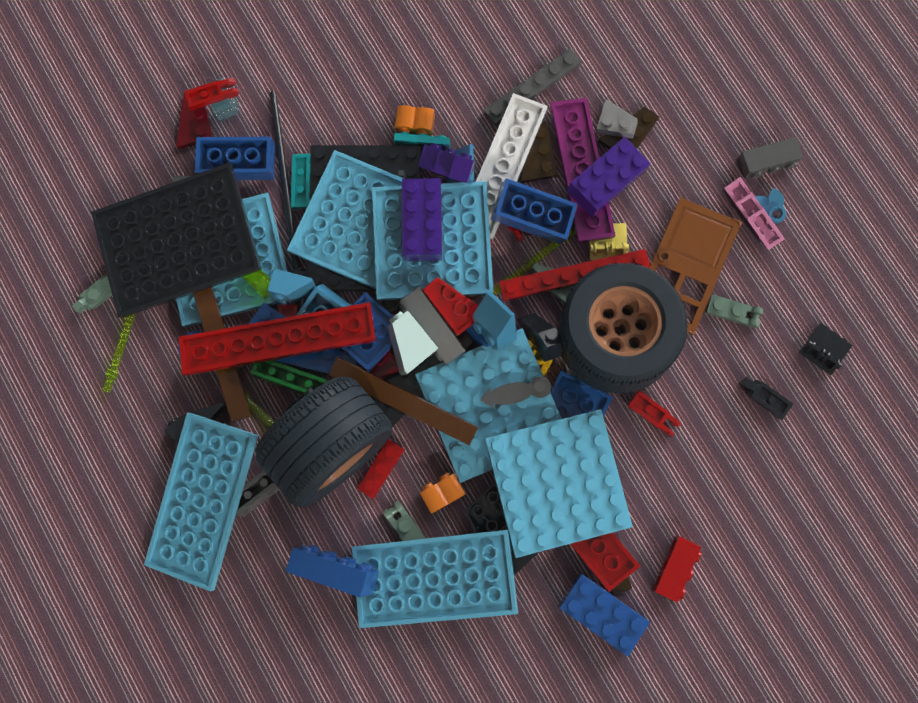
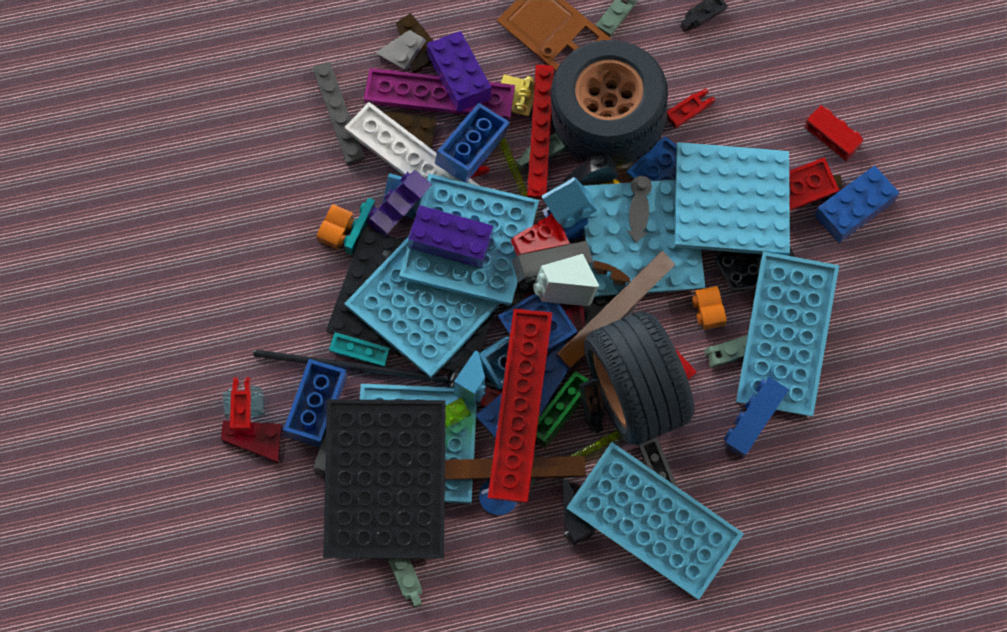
camera: 80 degrees left, 10 degrees down
clear neon green bar [102,314,136,393] -> none
none -> reddish brown slope [592,260,630,286]

